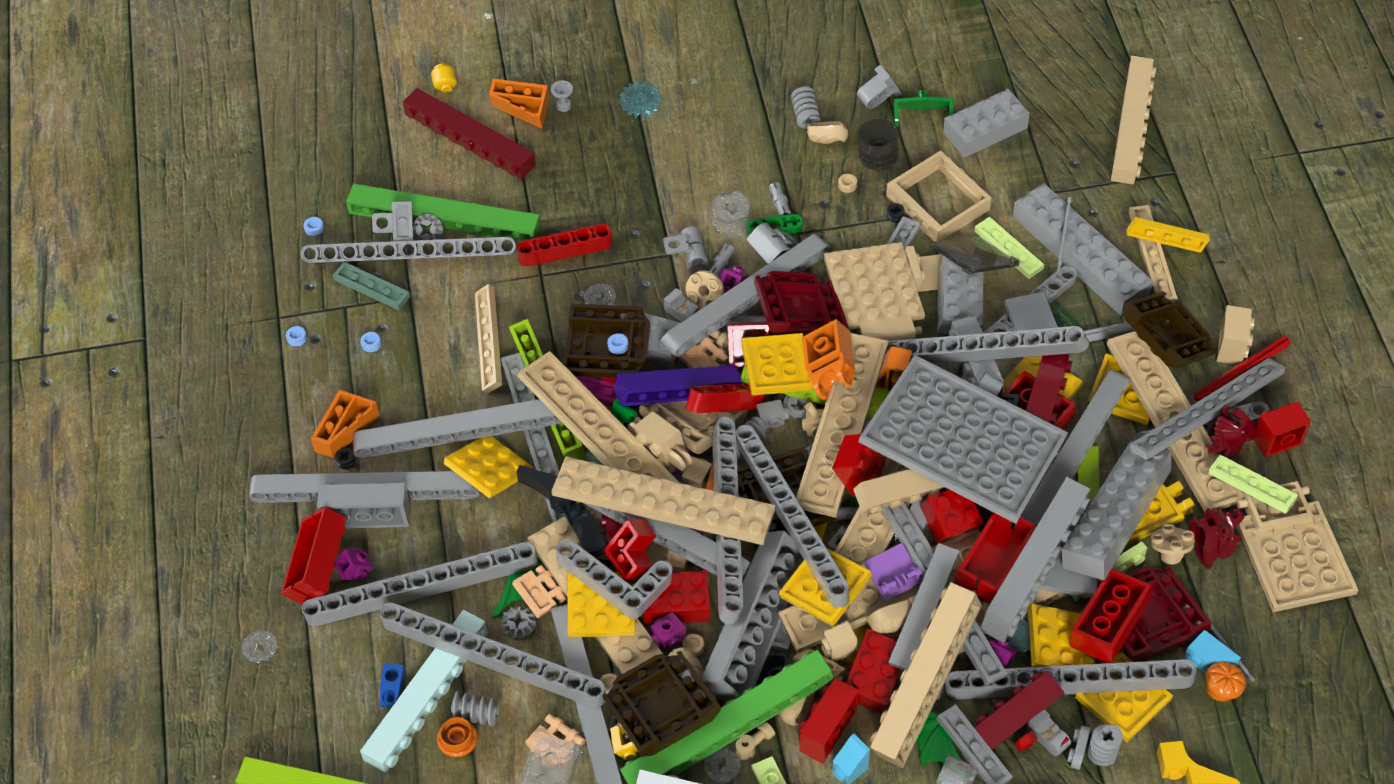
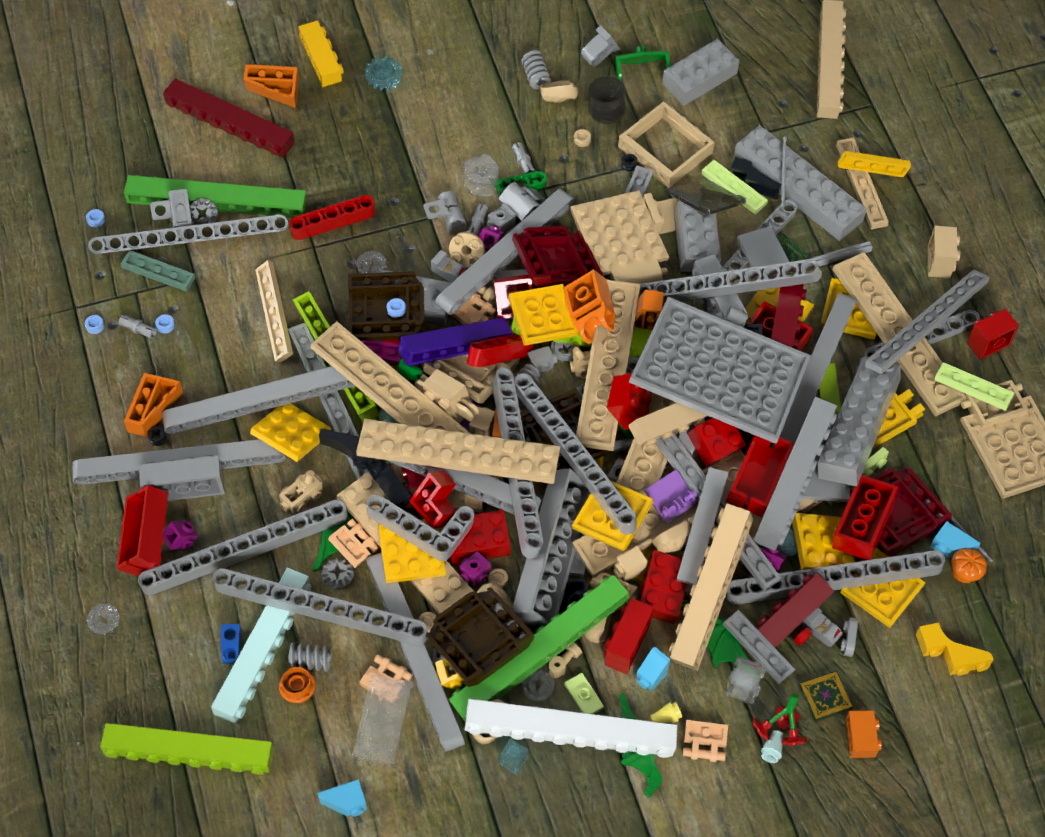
camera: 10 degrees left, 5 degrees up
yellow head [431,63,457,93] -> none
light grey piece [551,80,573,112] -> none
light grey piece [1088,724,1123,766] -> none
dark brown wedge [1124,291,1218,368] -> none
tan plate [1150,524,1195,565] -> none
dark red helmet [1189,508,1244,569] -> none
red axle [1194,335,1291,402] -> none
dark red helmet [1206,406,1255,458] -> none
none -> light grey pin [118,314,157,339]
none -> tan brick [279,470,323,514]
none -> yellow brick [298,20,344,87]
none -> light grey brick [487,202,516,231]
none -> black slope [730,157,782,200]

